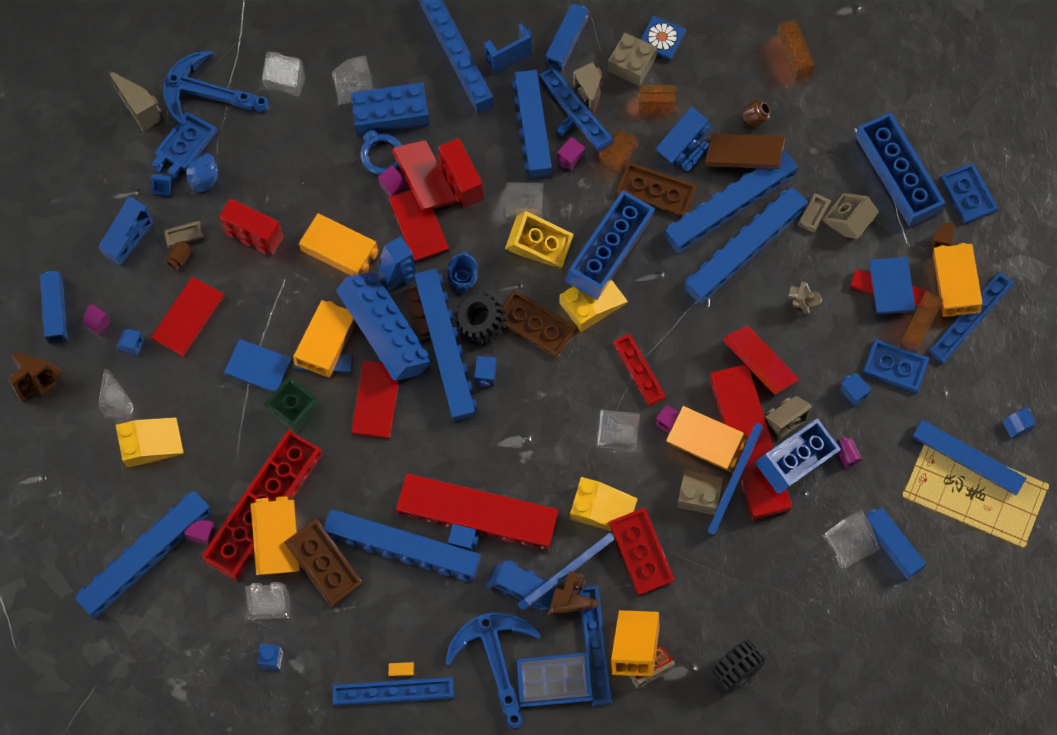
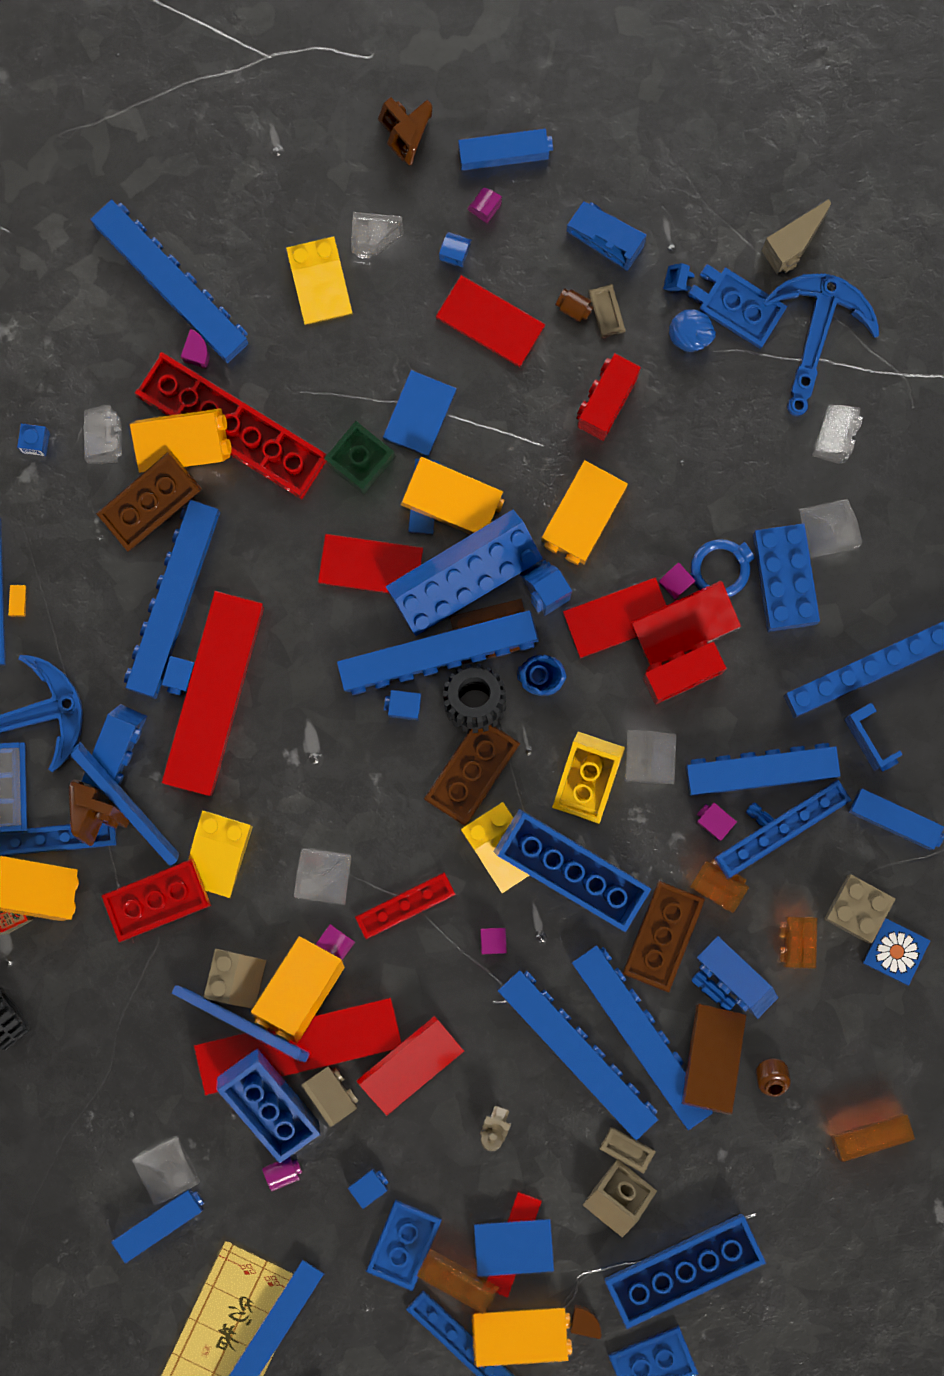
camera: 90 degrees right, 15 degrees up
dark tan slope [573,62,603,115] -> none
none -> magenta brick [481,928,507,954]

